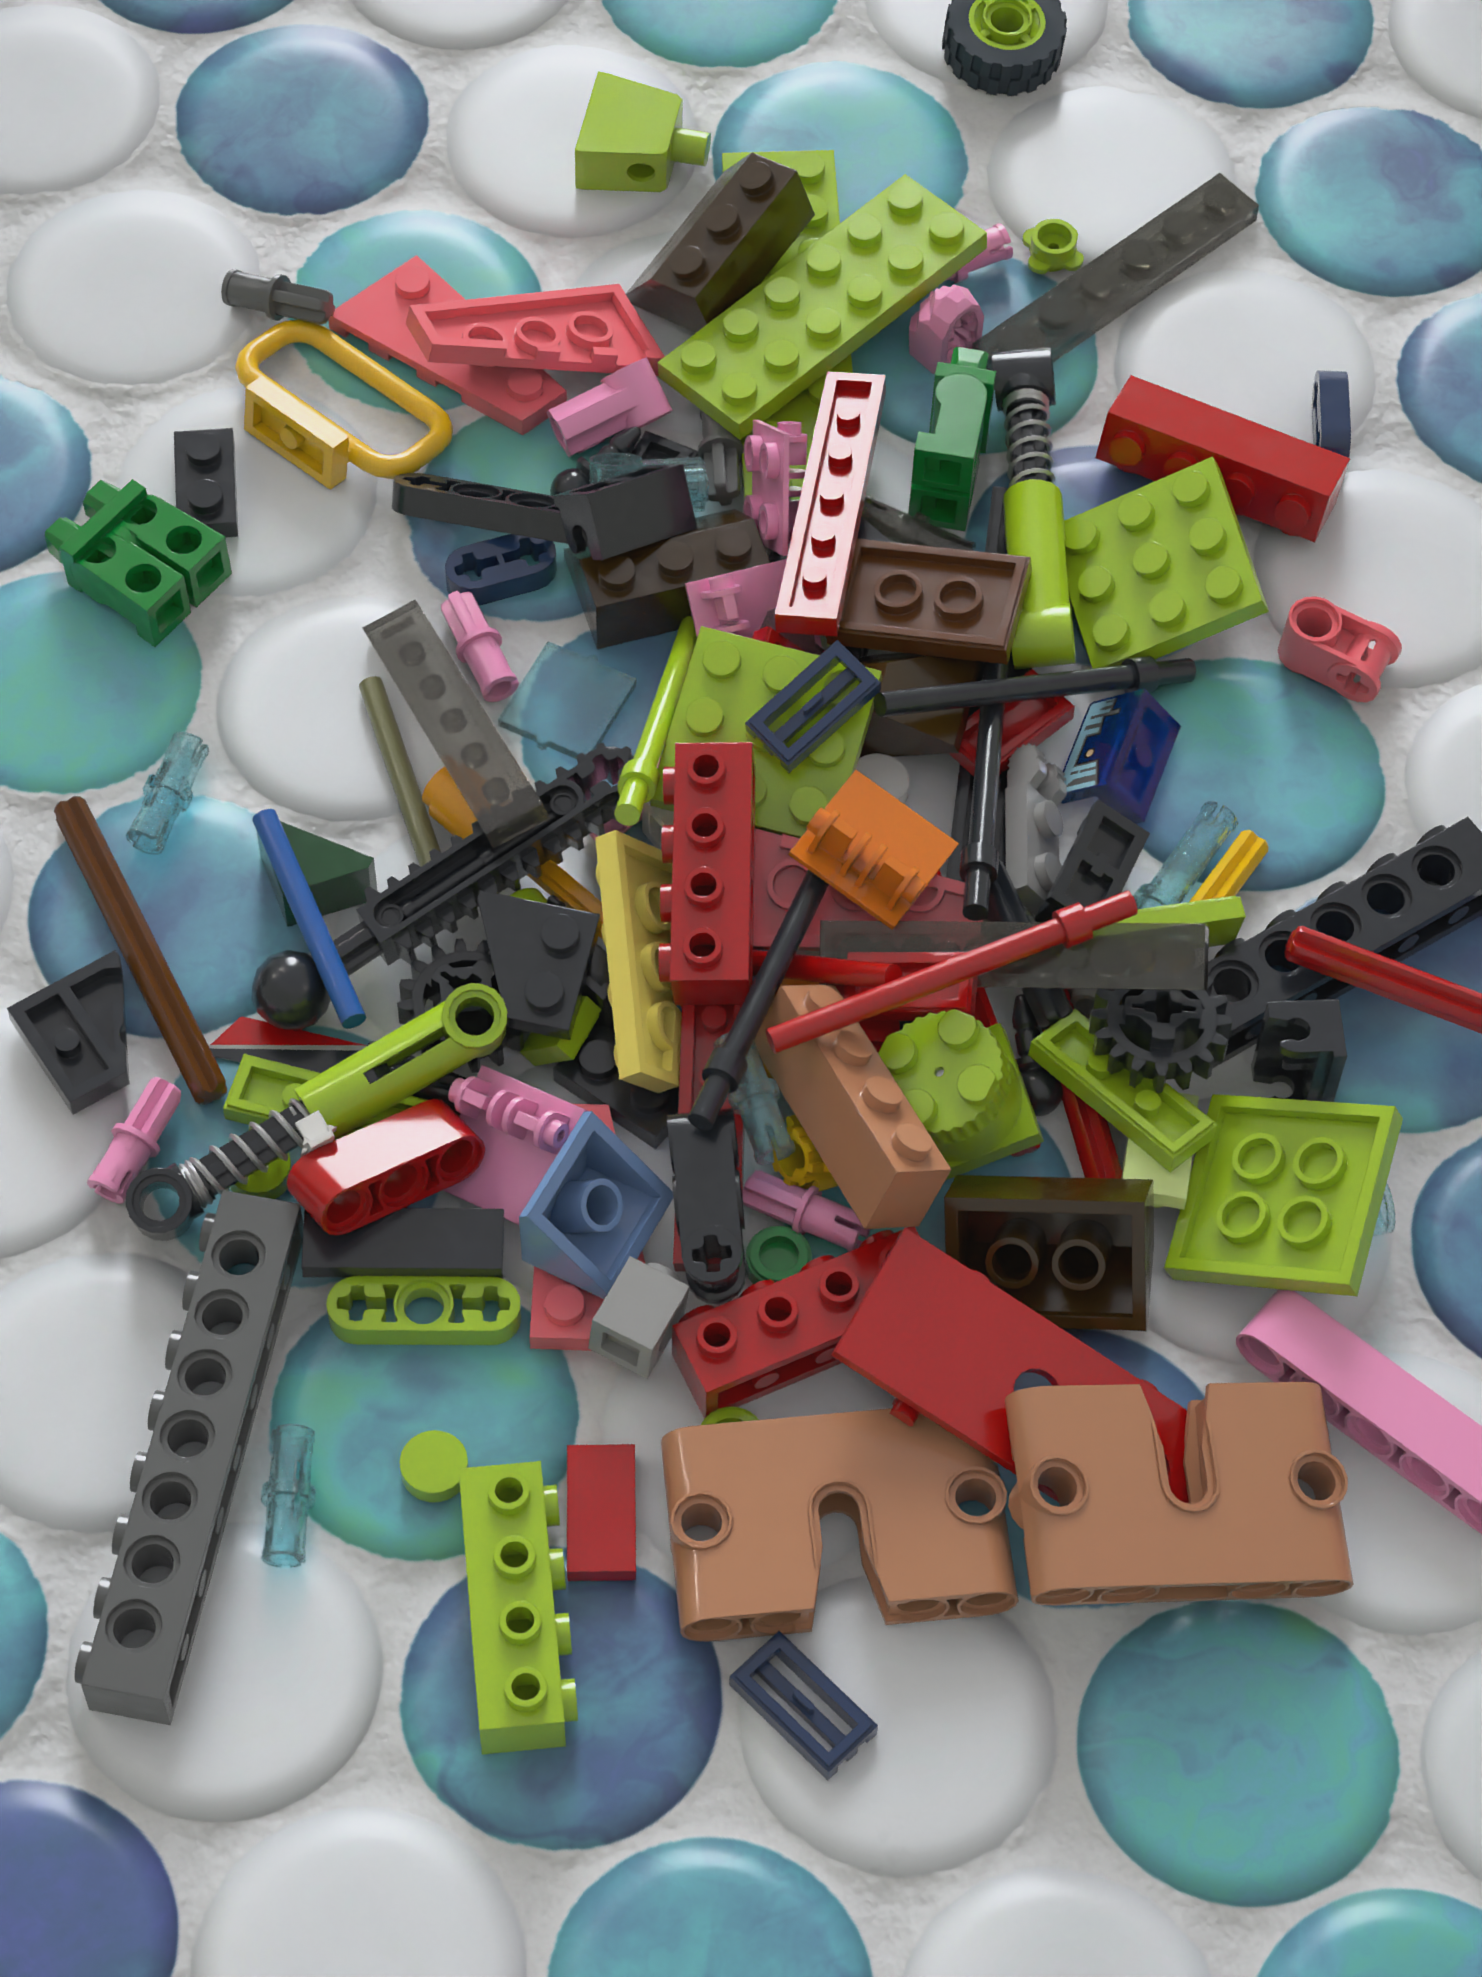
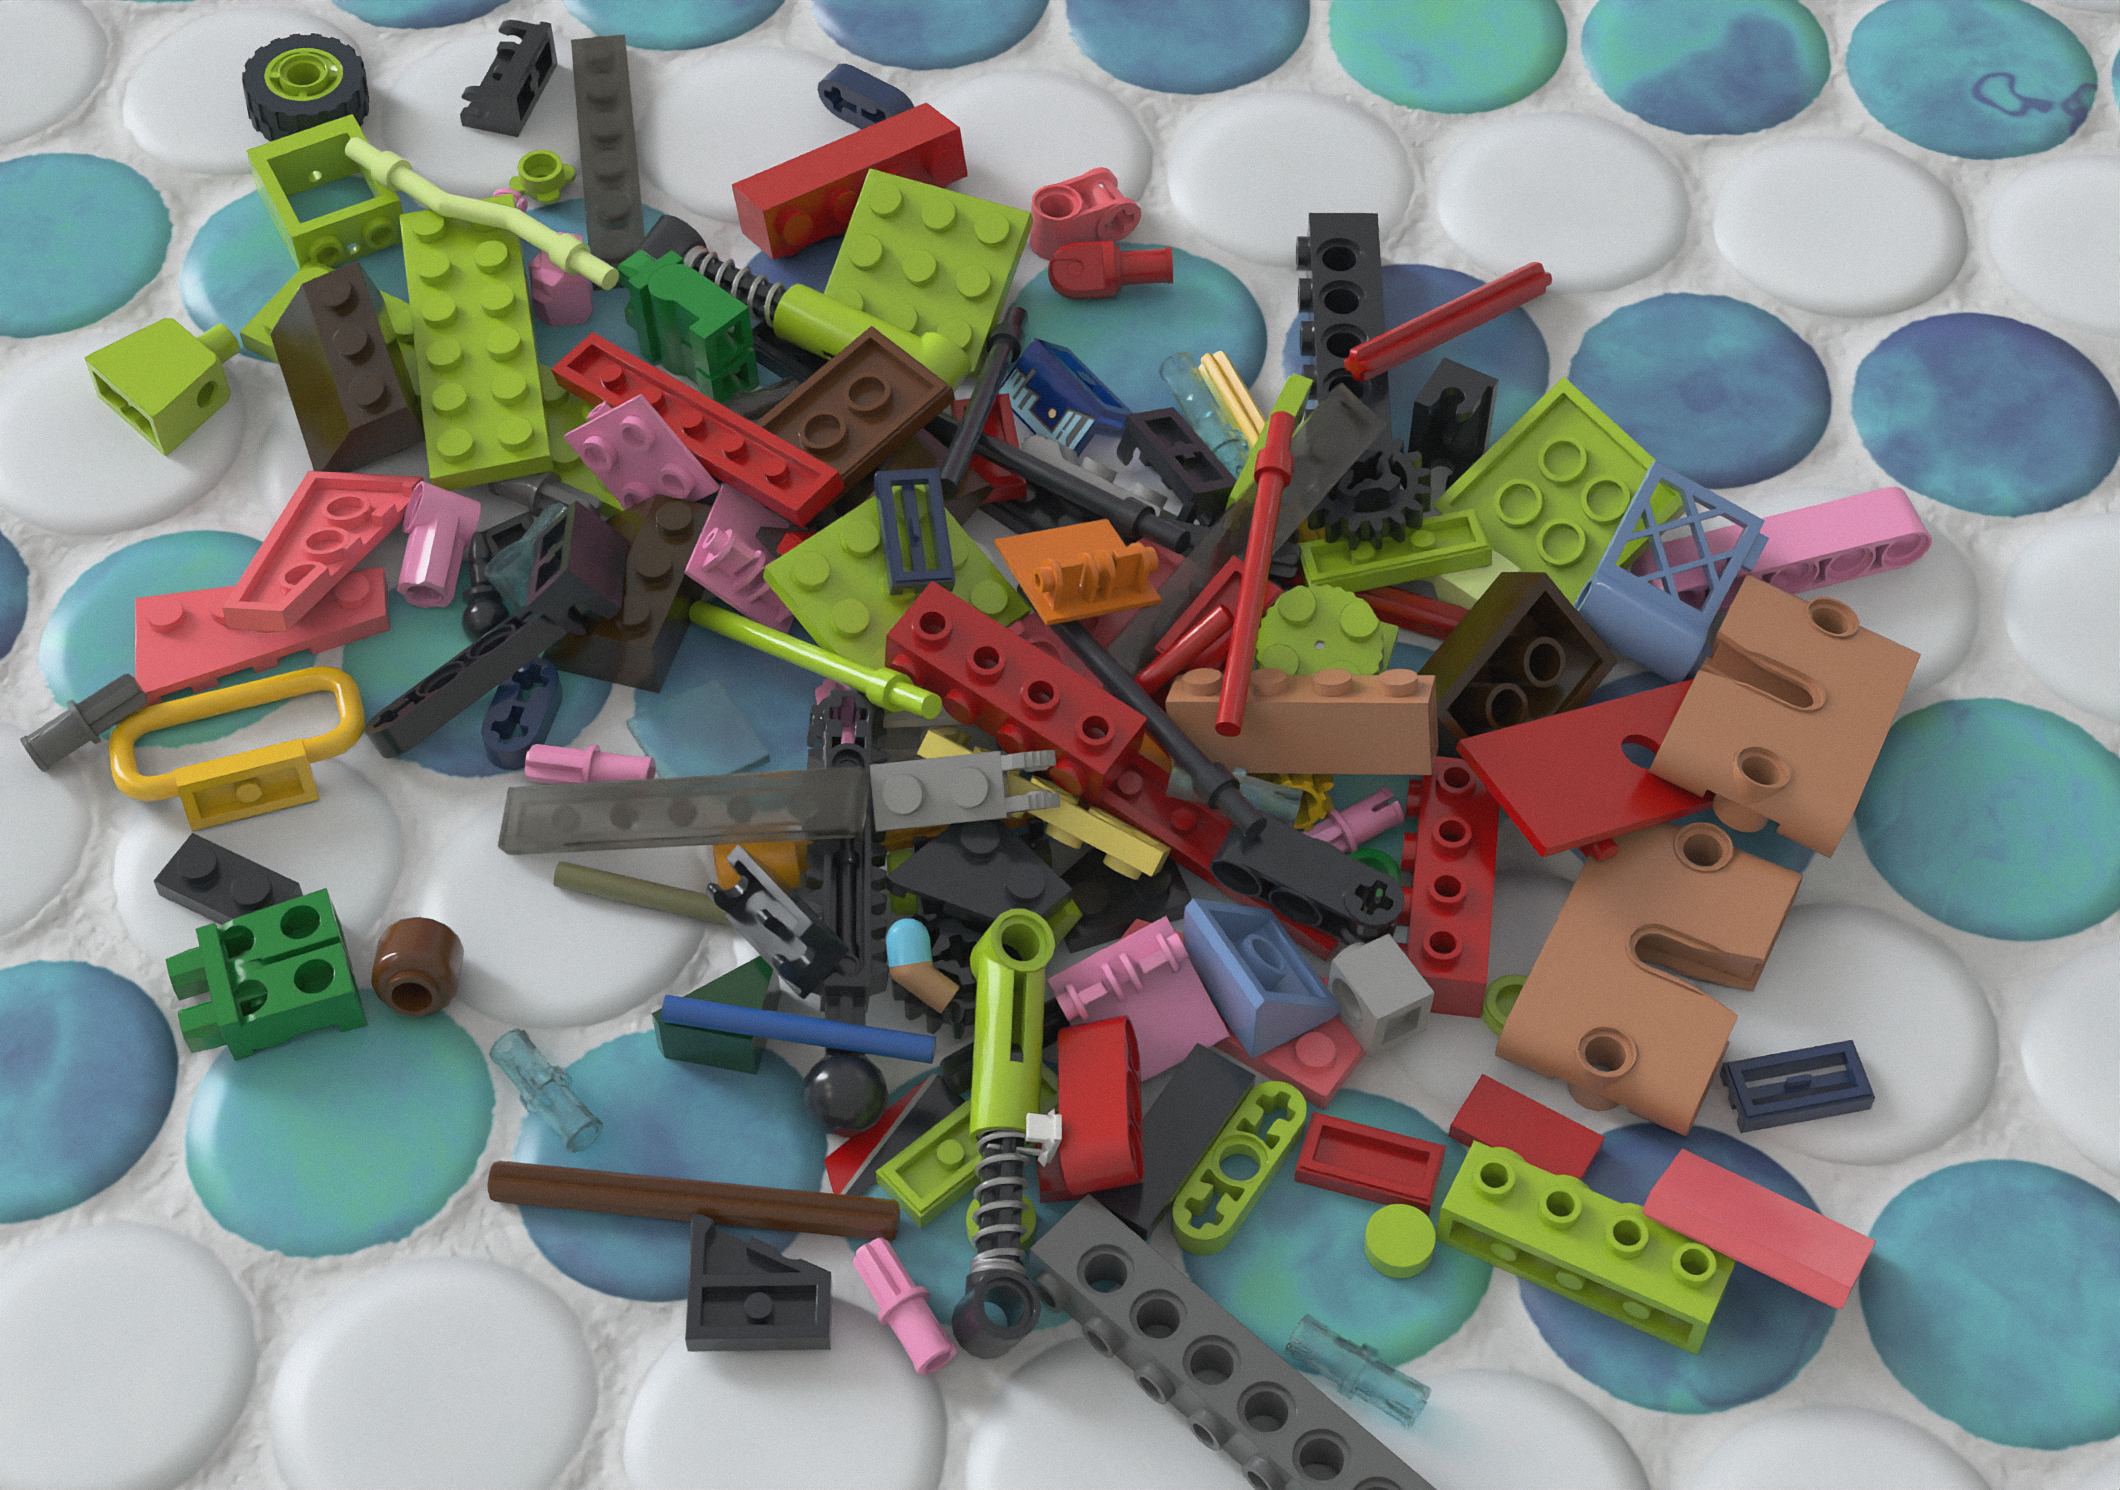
camera: 55 degrees left, 5 degrees down
none -> lime window [246,114,403,270]
none -> yellowish green bar [345,137,619,290]
none -> reddish brown head [371,917,464,1017]
none -> black hinge [460,20,558,137]
none -> black hinge [706,844,850,1000]
none -> light grey hinge [869,750,1060,832]
none -> arm [886,918,960,1014]
none -> red arm [1047,240,1173,300]
none -> red tile [1294,1111,1446,1217]
none -> medium blue piece [1573,461,1769,684]
none -> coral tile [1642,1148,1876,1310]

